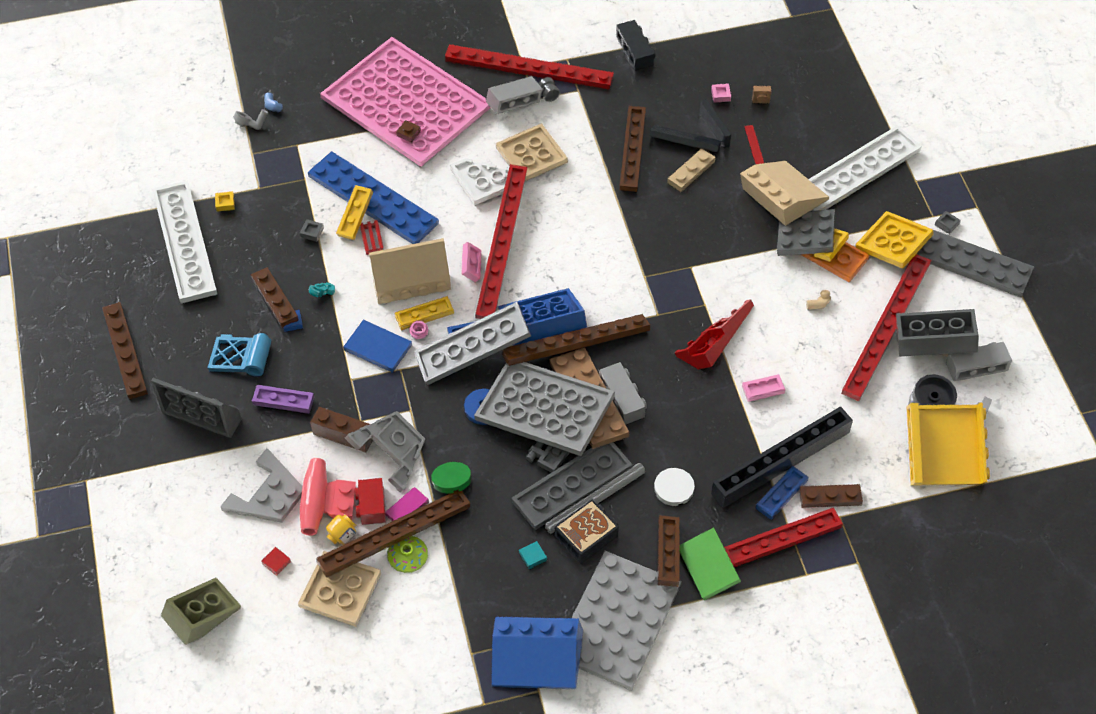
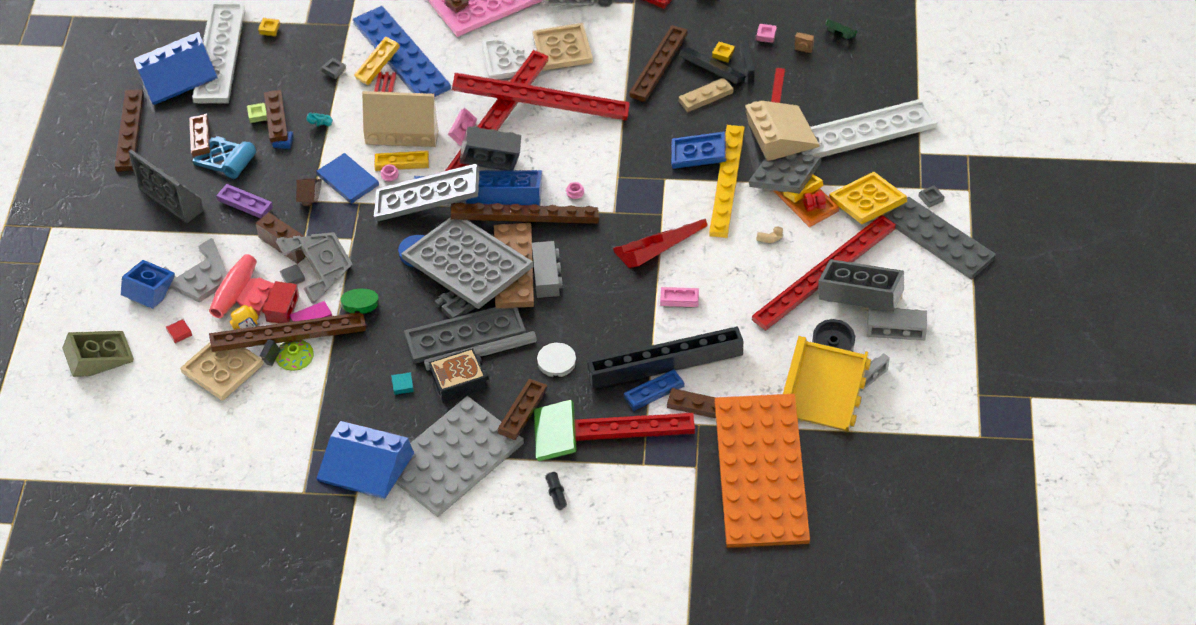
camera: 20 degrees right, 5 degrees down
none -> blue slope [121,260,175,309]
none -> blue slope [134,32,218,105]
none -> tile [189,114,210,157]
none -> yellowish green plate [247,103,267,123]
none -> black tile [260,339,281,366]
none -> dark grey tile [280,264,305,284]
none -> reddish brown slope [296,178,322,206]
none -> red plate [452,72,630,121]
none -> dark grey brick [460,126,521,170]
none -> black axle [545,472,567,510]
none -> bright pink plate [566,182,584,199]
none -> blue tile [671,132,726,169]
none -> yellow plate [709,125,745,238]
none -> yellow plate [712,42,735,62]
none -> orange plate [715,394,810,548]
none -> red wheel [803,190,826,212]
none -> dark green plate [825,18,858,40]

